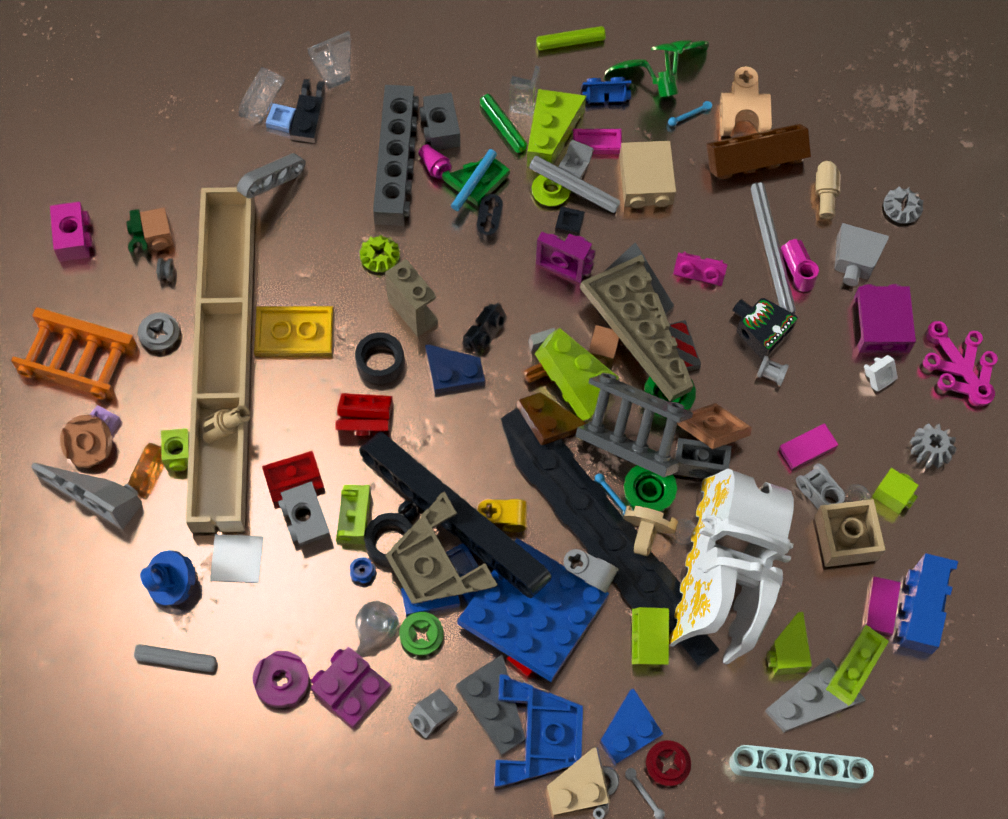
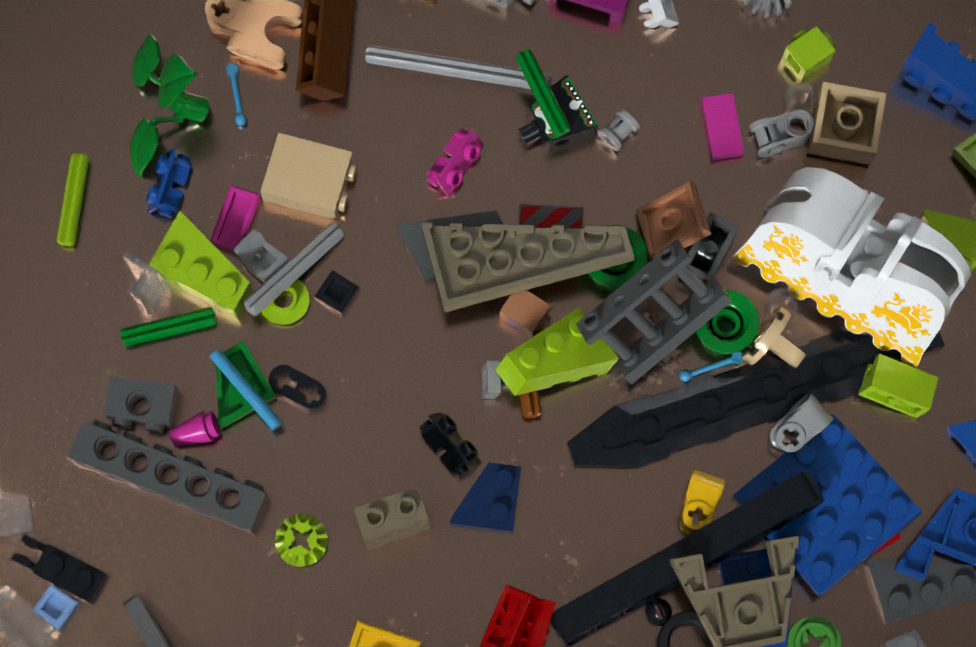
camera: 70 degrees left, 10 degrees up
black tyre [355,332,405,384] -> none
reddish brown wing [516,392,586,446] -> none
magenta plate [536,231,596,284] -> none
dark pink piece [781,238,819,292] -> none
dark pink tile [865,576,901,636] -> none
none -> green axle [516,49,570,137]

